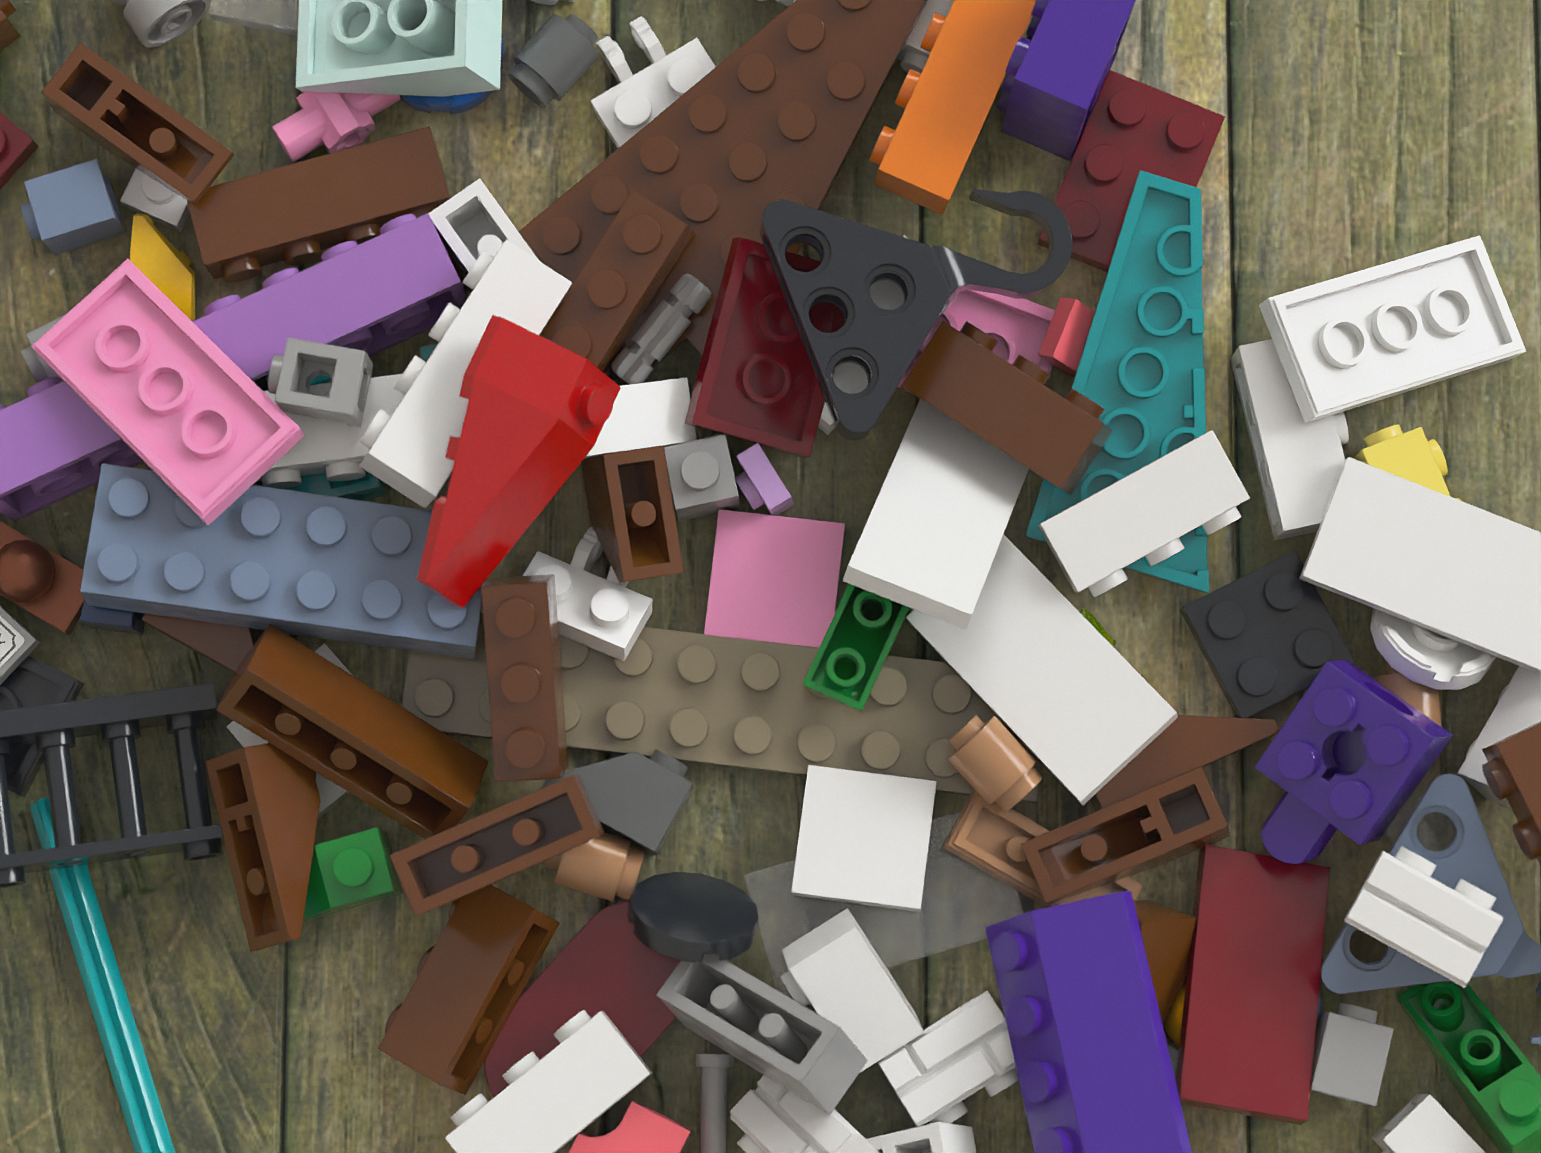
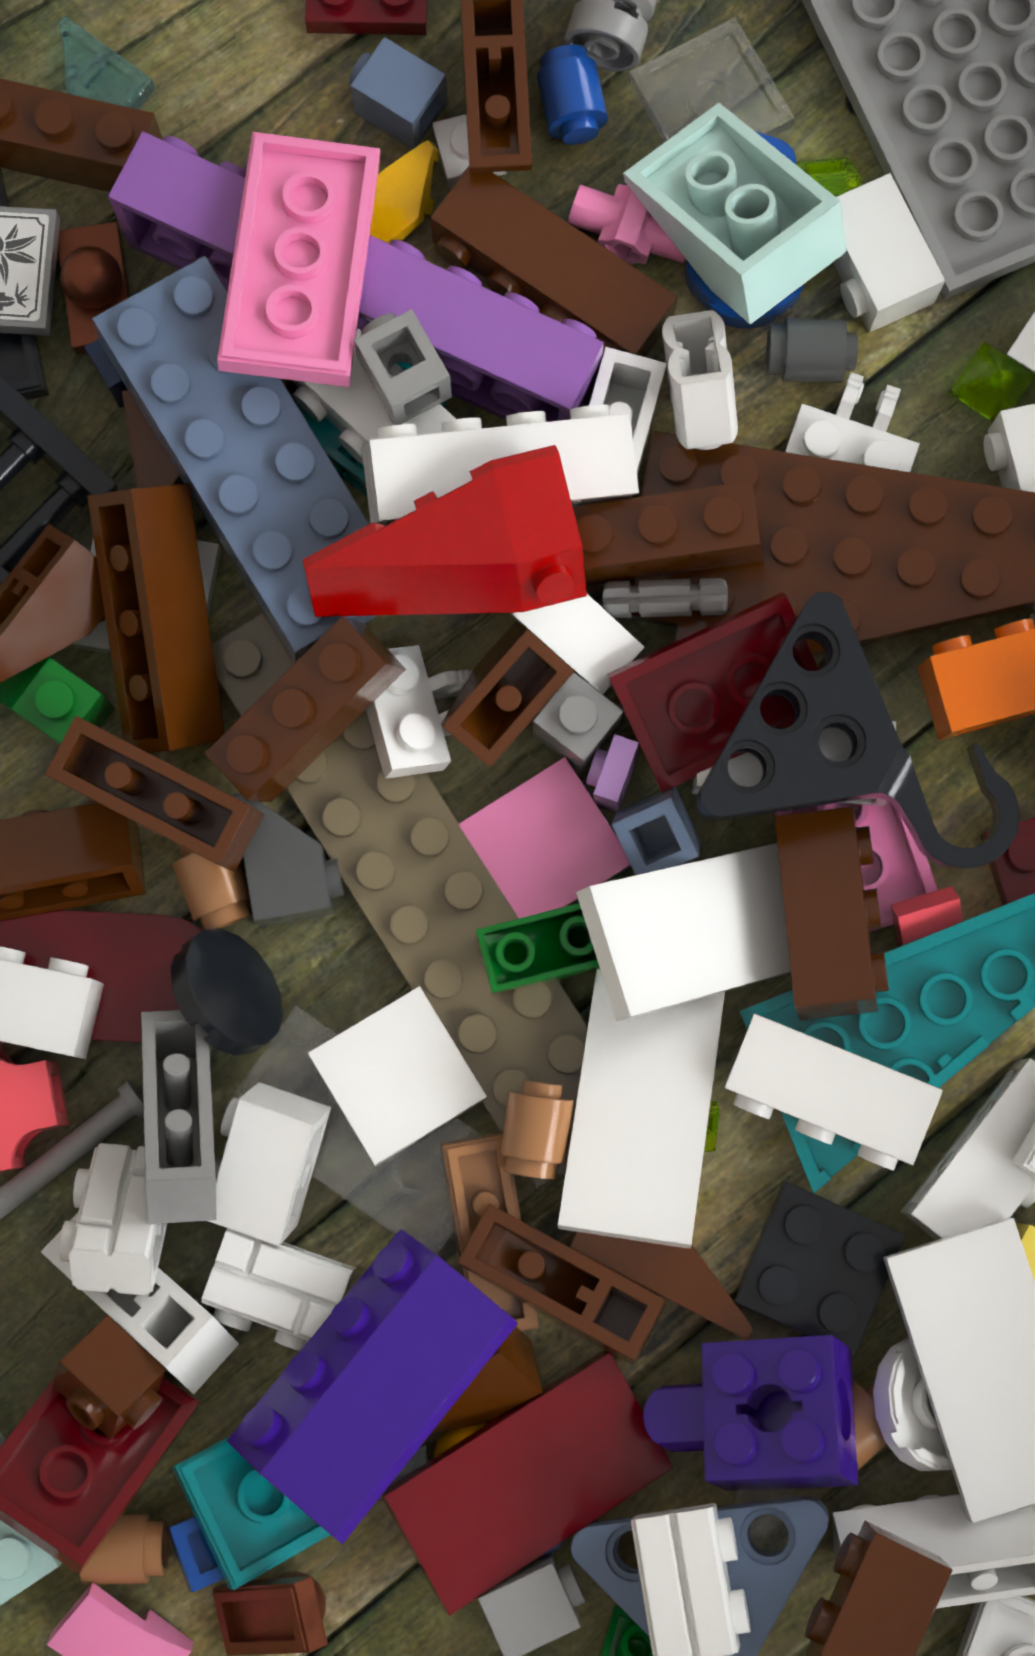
camera: 50 degrees right, 0 degrees up
none -> blue brick [537,45,608,145]
none -> sand blue brick [612,787,701,875]
none -> white brick [662,310,738,450]

